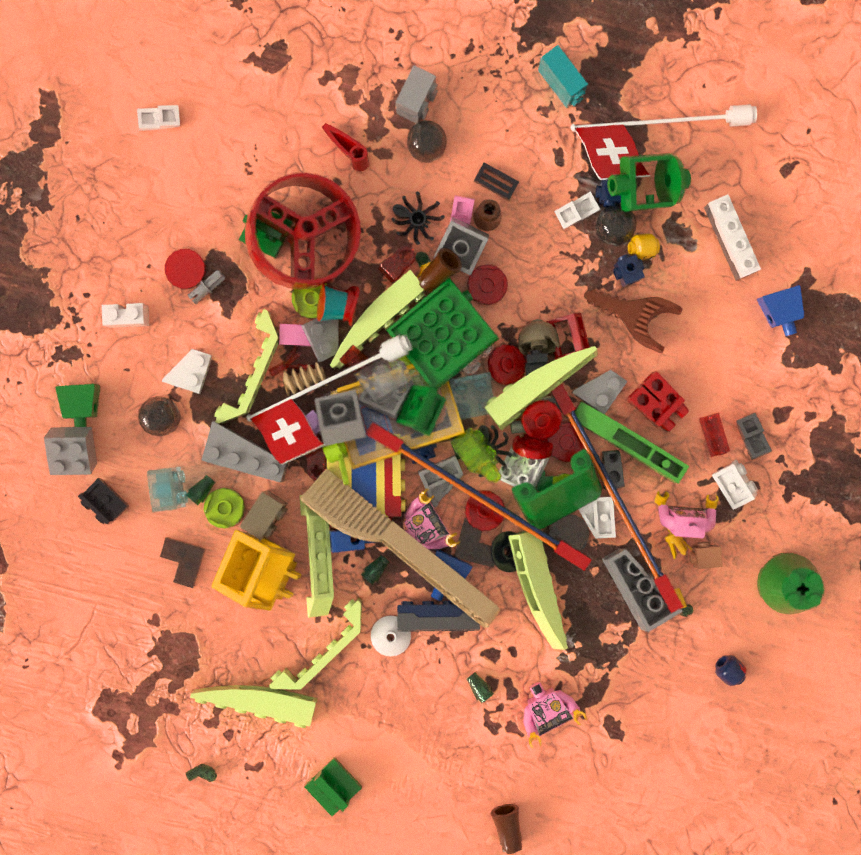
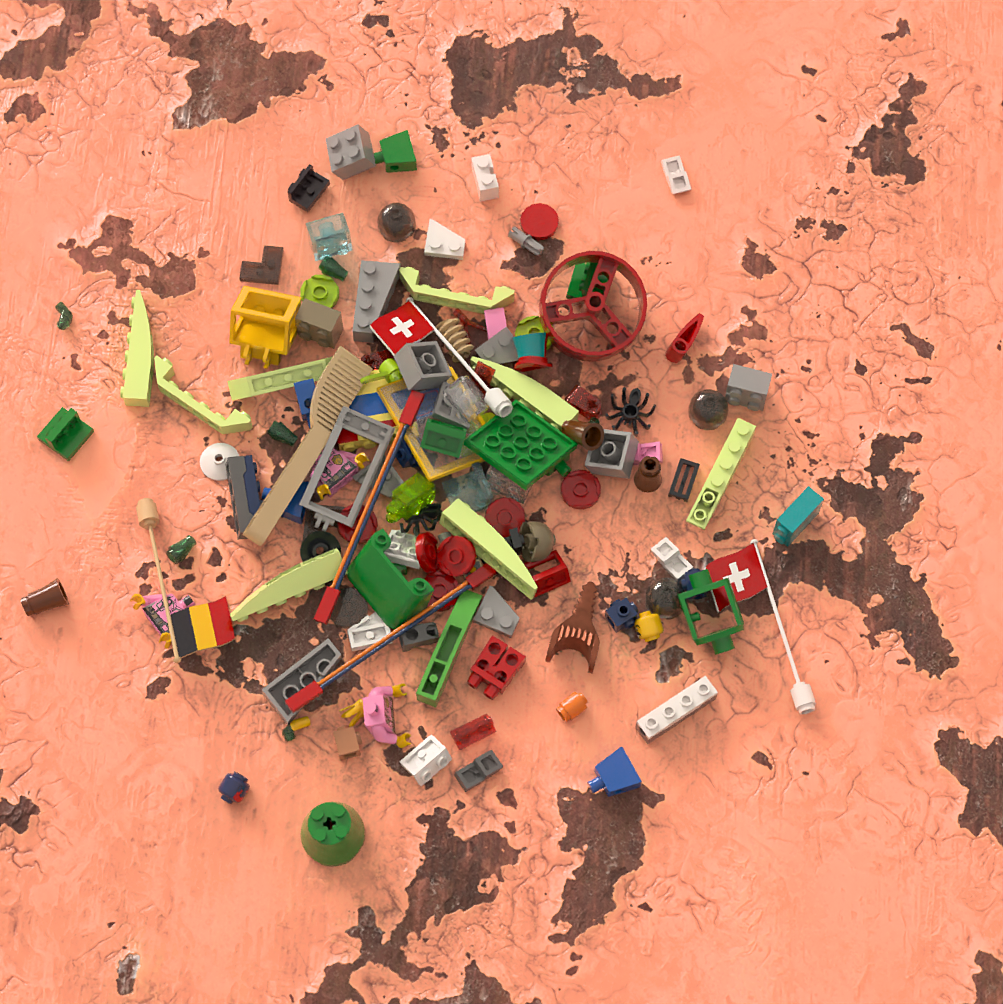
camera: 80 degrees right, 20 degrees down
none -> flag [136,498,235,663]
none -> light grey animal [299,406,395,532]
none -> orange brick [556,692,588,722]
none -> yellowish green slope [686,418,756,530]

